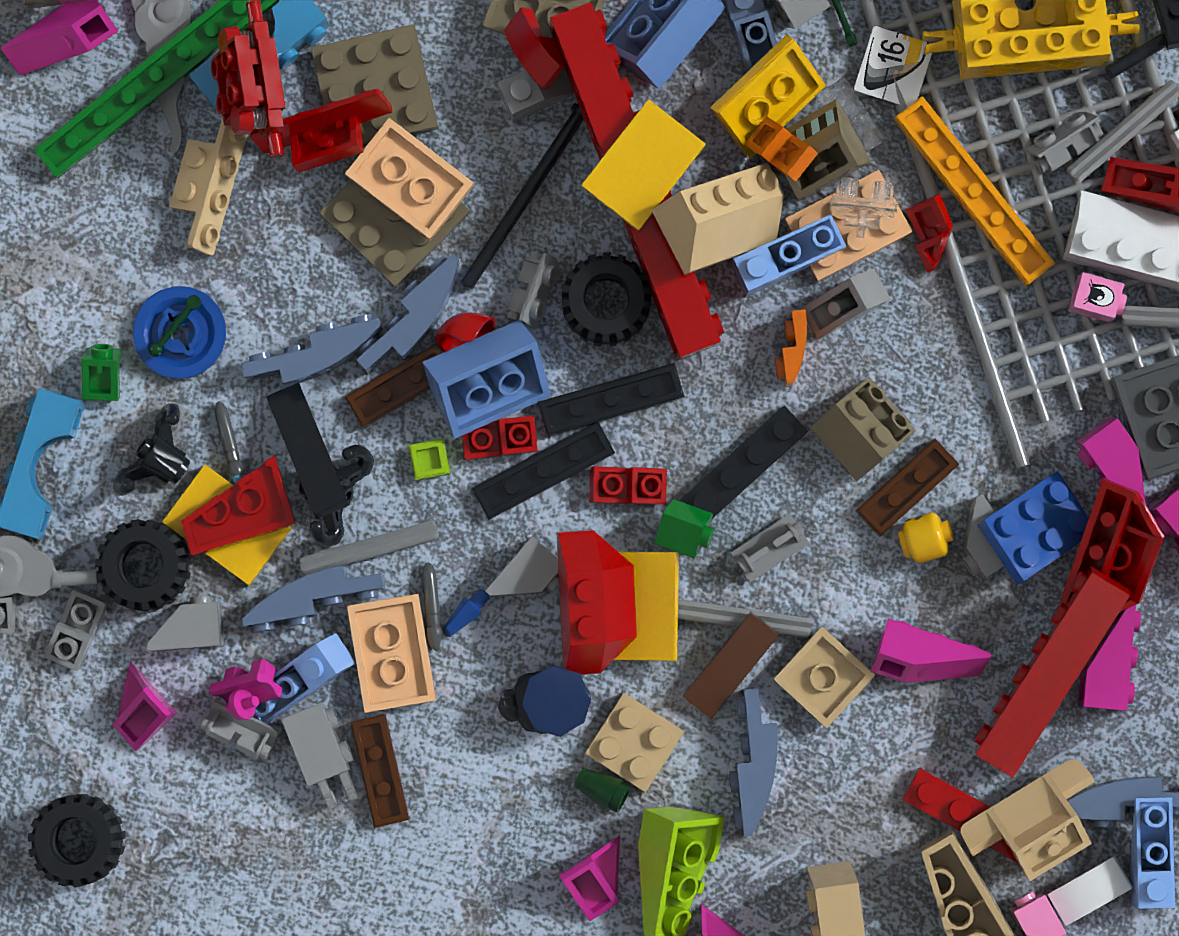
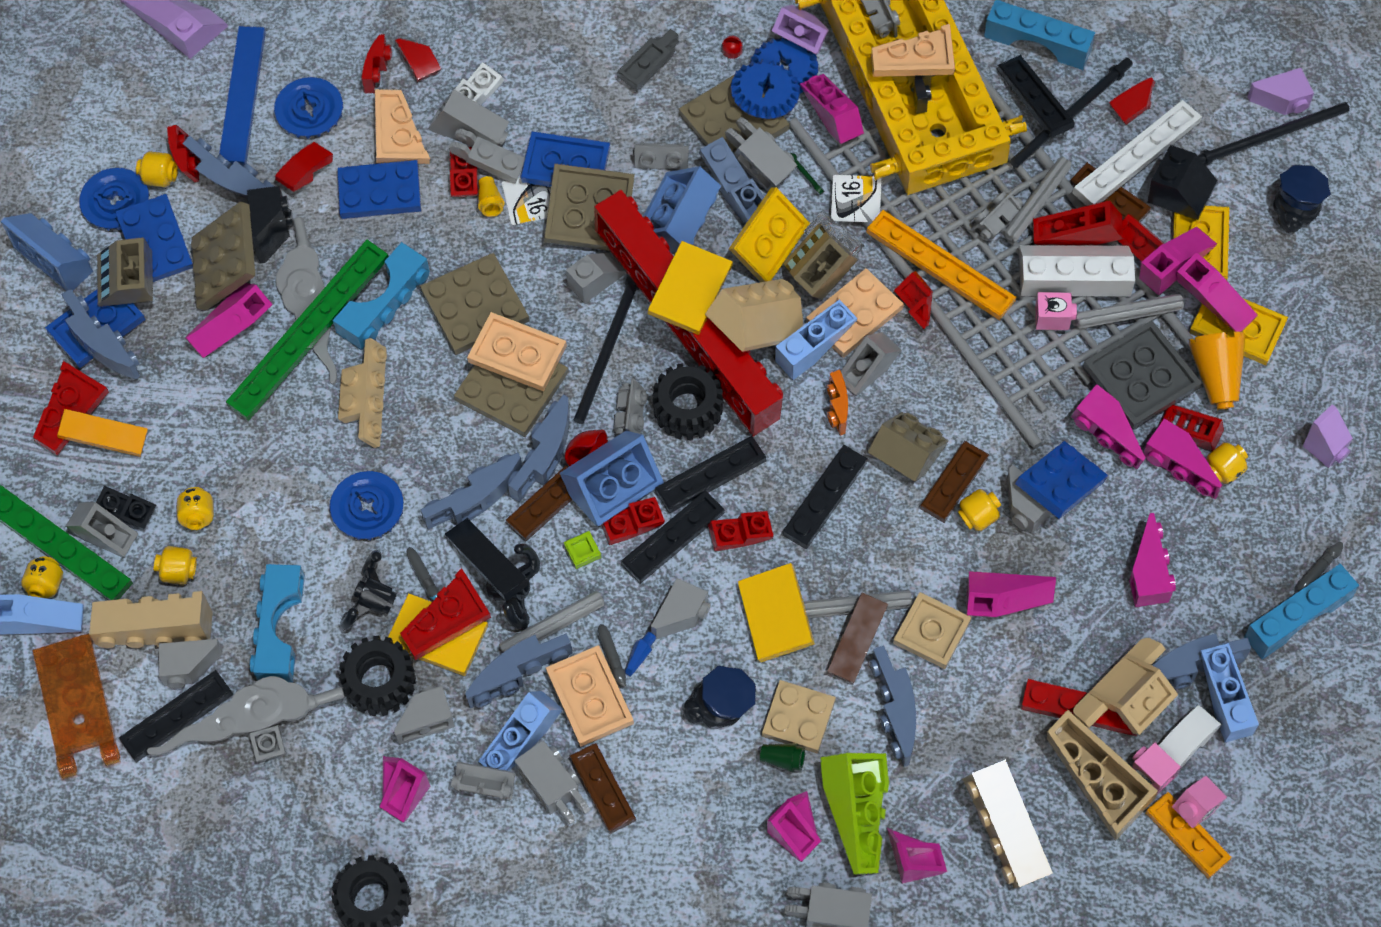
camera: 10 degrees left, 20 degrees down
light grey slope [44,587,109,671] -> none
green bracket [81,344,122,401] -> none
dark green hinge [149,295,201,357] -> none
dark pink hips [209,659,283,721] -> none
red piece [211,0,286,158] -> none
red bracket [249,89,392,173] -> none
red slope [503,8,566,89] -> none
red wedge [556,529,637,675] -> none
green brick [654,499,714,558] -> none
light grey hinge [730,513,809,583] -> none
orange slope [744,116,818,182] -> none
clear hips [829,177,898,238] -> none
red brick [973,566,1130,778] -> none
red wedge [1059,478,1164,612] -> none

